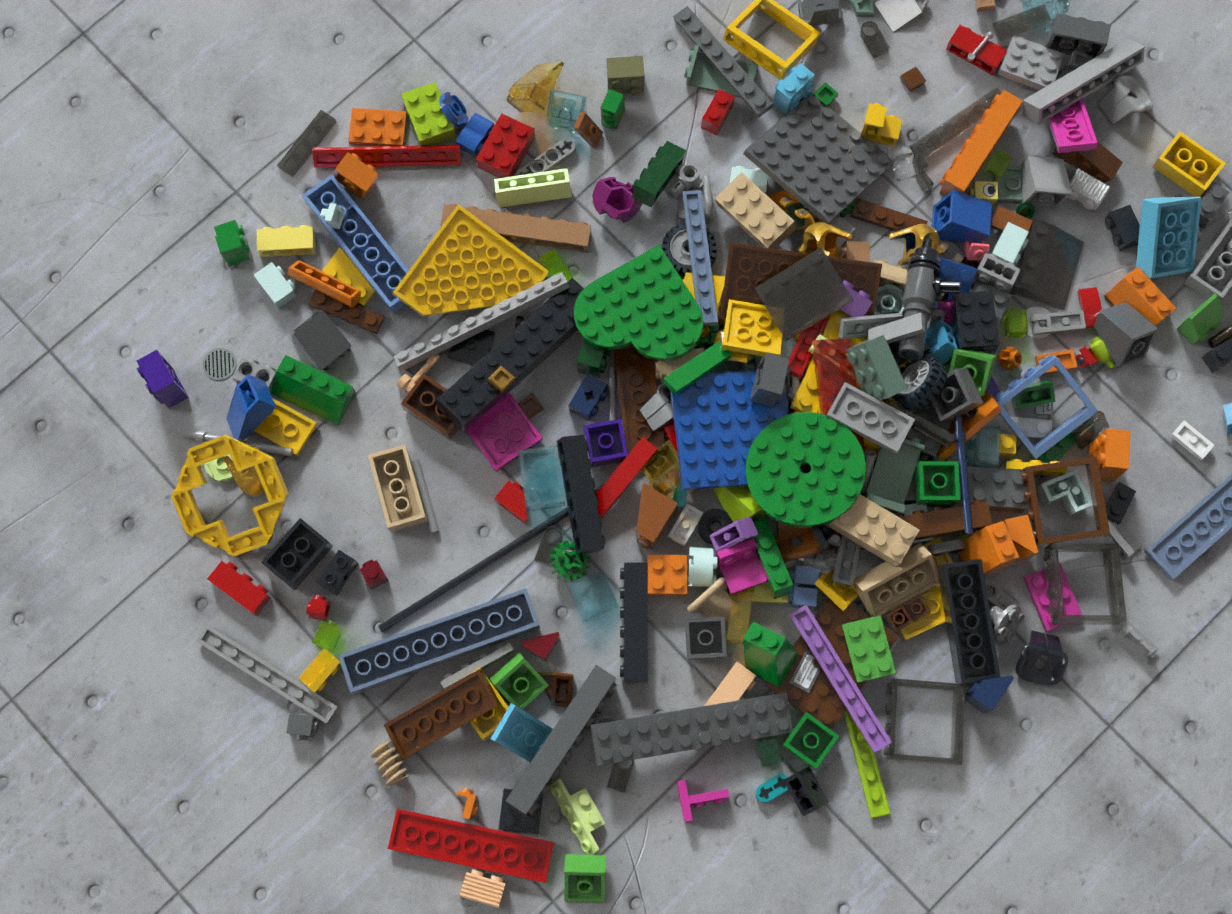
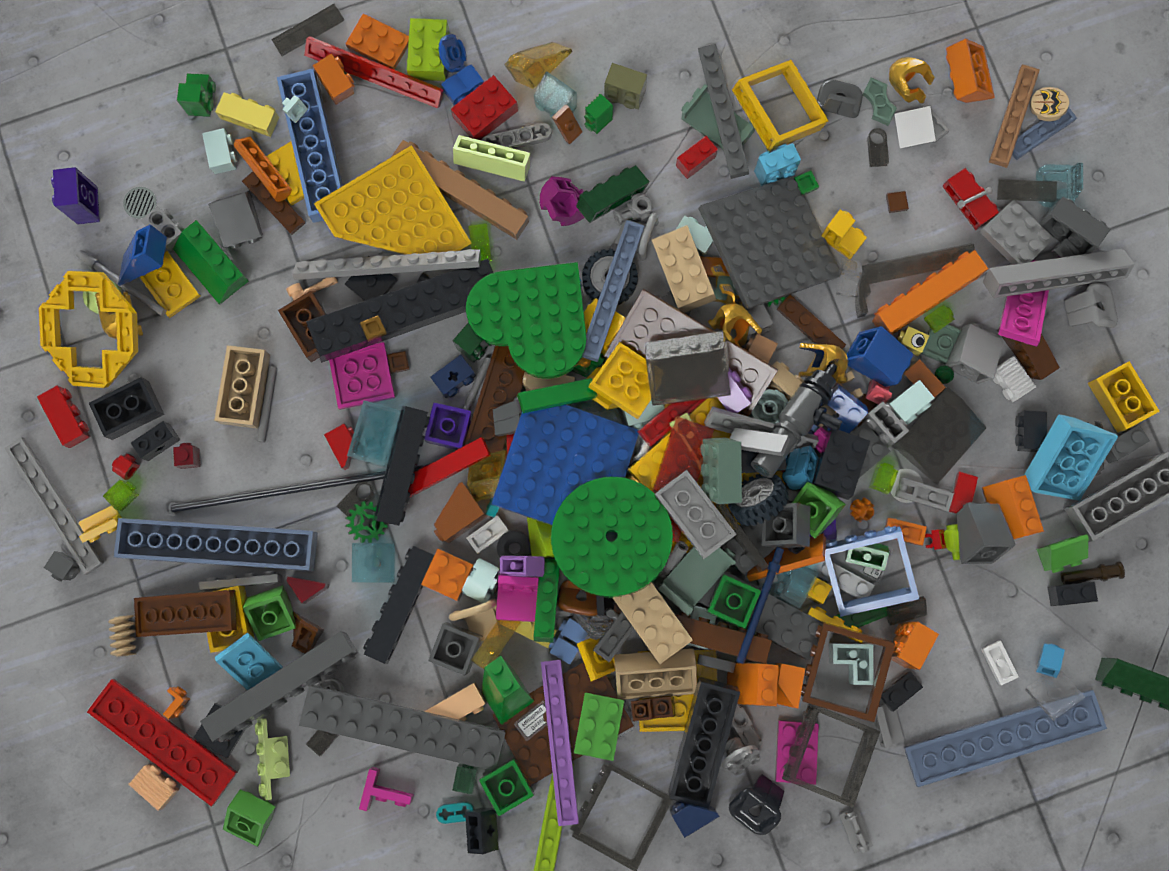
camera: 25 degrees right, 5 degrees up
dark grey brick [750,352,791,407] -> none

